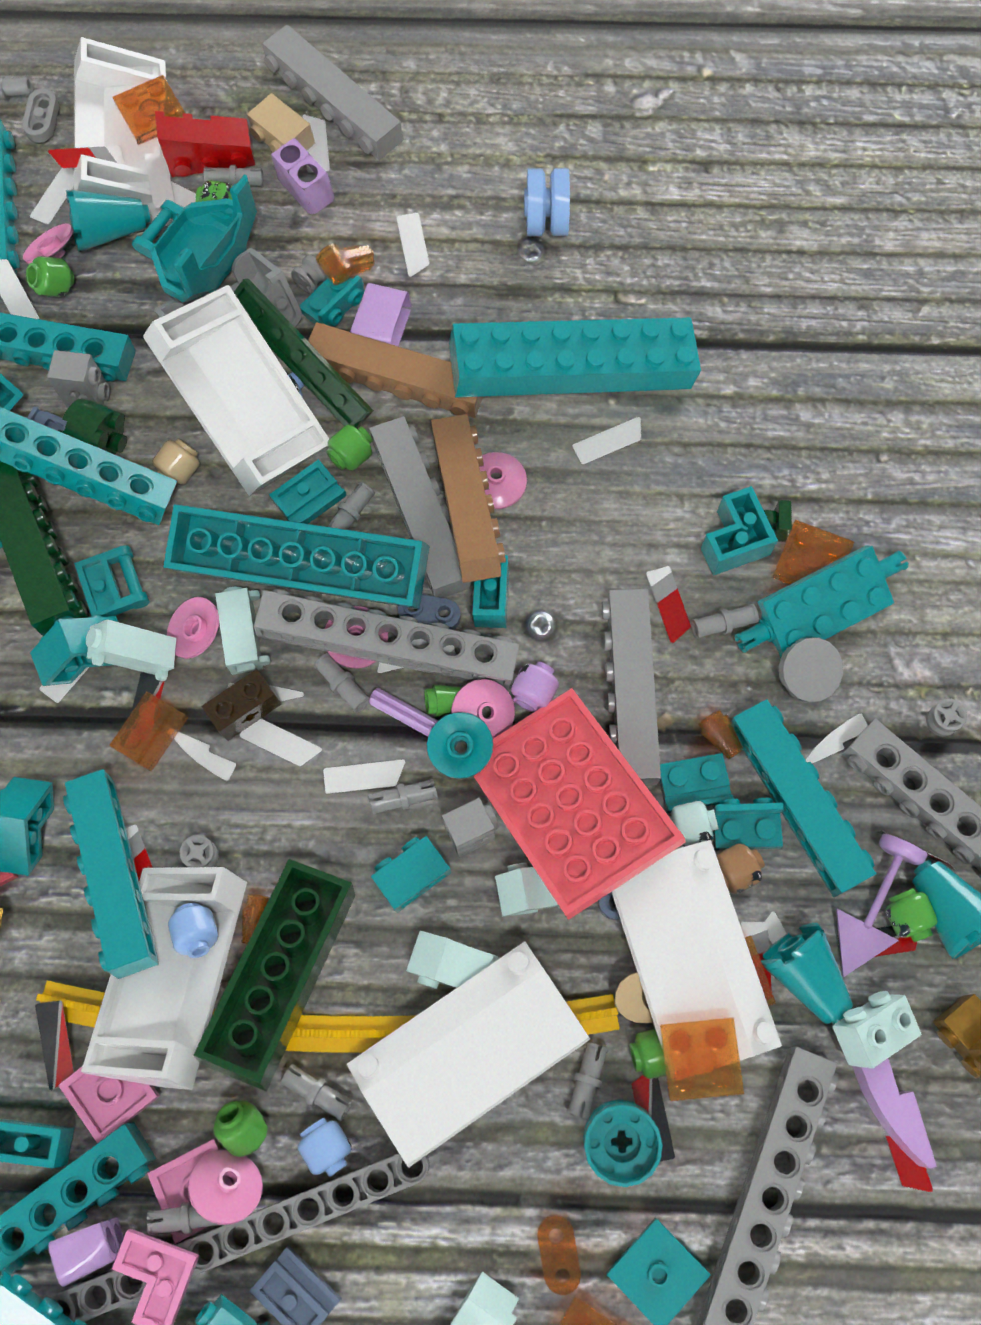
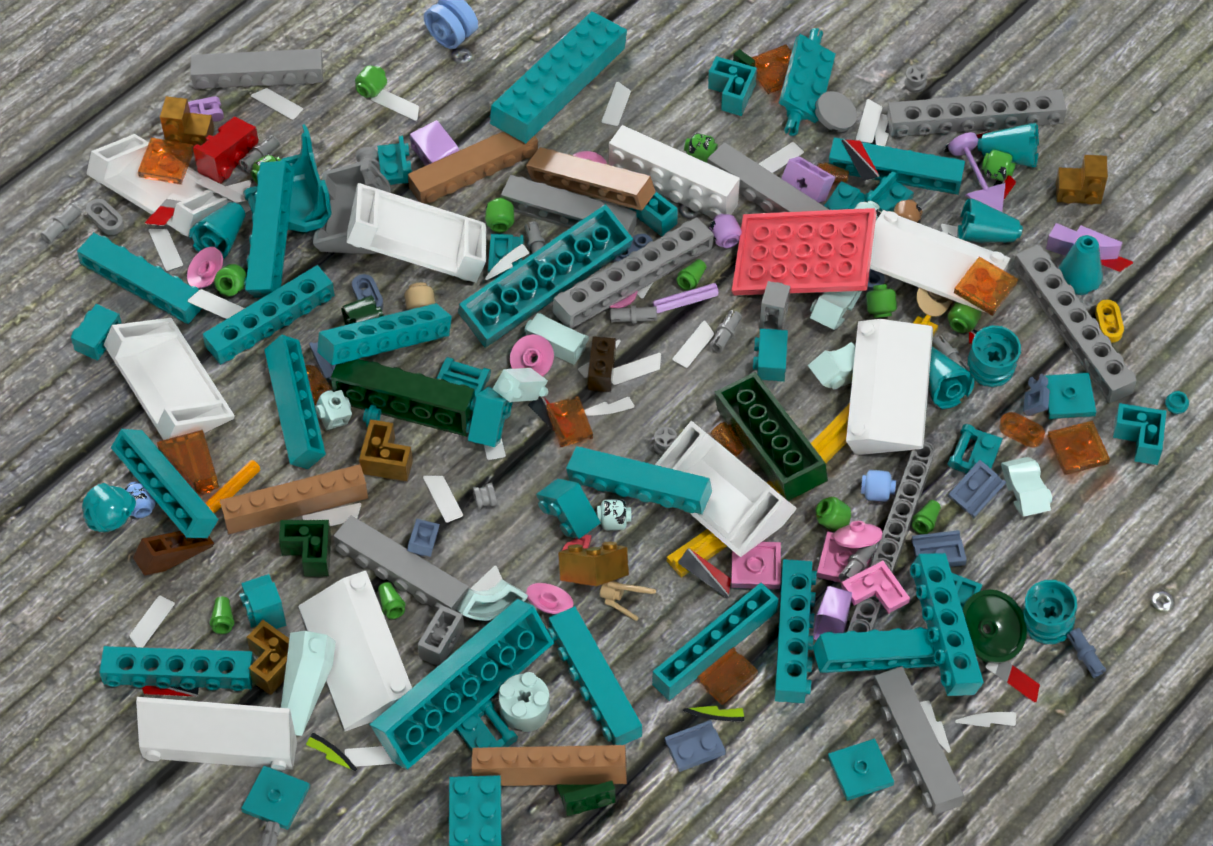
camera: 50 degrees left, 15 degrees down
light grey brick [47,350,110,408] -> none
light blue head [168,903,218,958] -> none
dark green tile [234,279,374,429] -> none
tan brick [247,93,315,152] -> none
lavender piece [271,138,334,214] -> none
light grey pin [281,1064,353,1121] -> none
clear orange piece [316,244,375,285] -> none
teal dish [427,712,493,779] -> none
bright pink dish [451,679,515,738] -> none
sticker [646,566,691,643] -> none
light grey pin [691,604,759,639] -> none
light aqua brick [832,991,922,1069] -> none
none -> pearl gold brick [160,96,214,148]
none -> lavender plate [188,96,224,121]
none -> teal brick [244,161,294,298]
none -> sand blue plate [352,274,383,310]
none -> bright green head [355,65,387,98]
none -> white sticker [485,244,529,280]
none -> light aqua head [597,499,631,531]
none -> white brick [609,125,740,219]
none -> bright green head [684,133,718,163]
none -> white sticker [759,142,804,173]
none -> lavender brick [781,156,835,203]
none -> sticker [841,139,879,181]
none -> white sticker [856,99,882,143]
none -> bright green head [866,284,897,318]
none -> bright green cone [912,500,941,534]
none -> teal cone [928,347,975,409]
none -> teal plate [948,424,1003,474]
none -> sand blue plate [948,460,1006,519]
none -> sand blue plate [1023,374,1050,416]
none -> teal cone [1058,235,1103,295]
none -> yellow plate [1095,300,1124,343]

